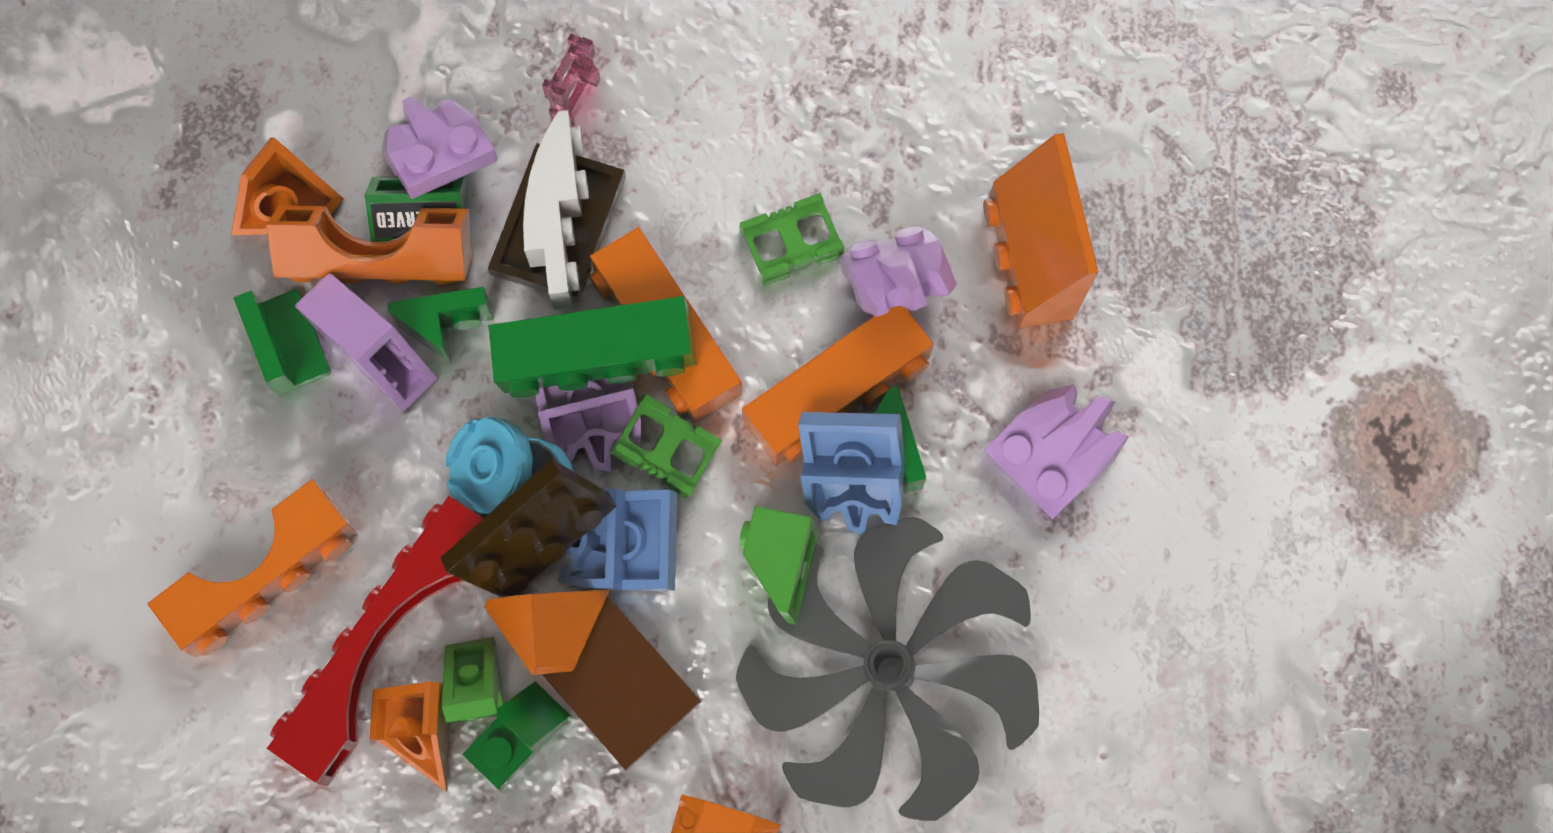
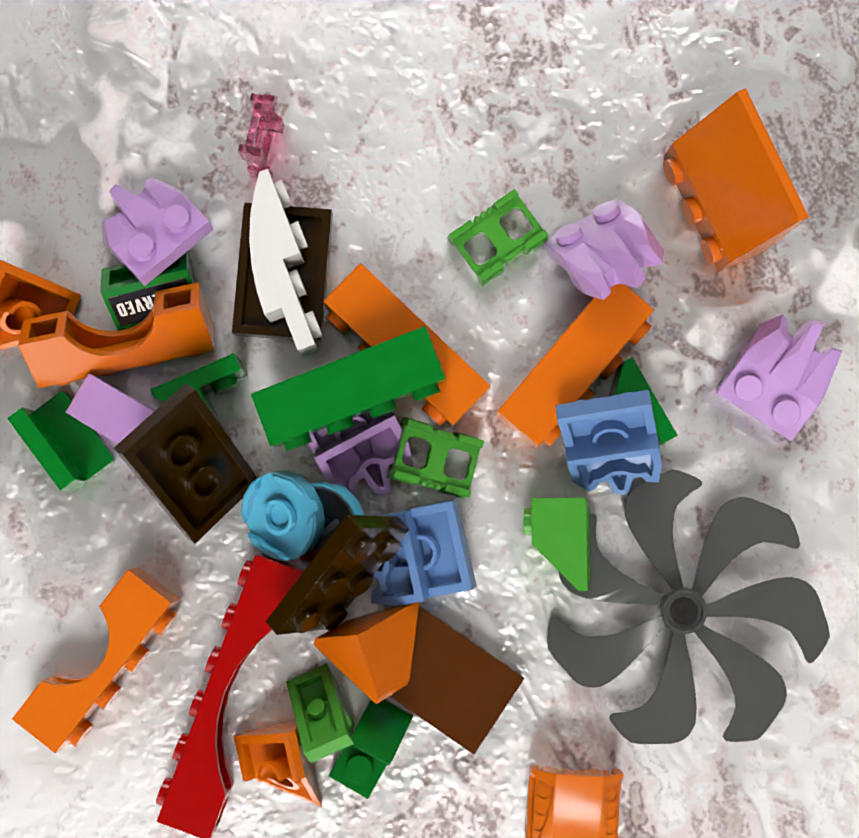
camera: 15 degrees left, 10 degrees up
none -> dark brown plate [114,384,257,544]

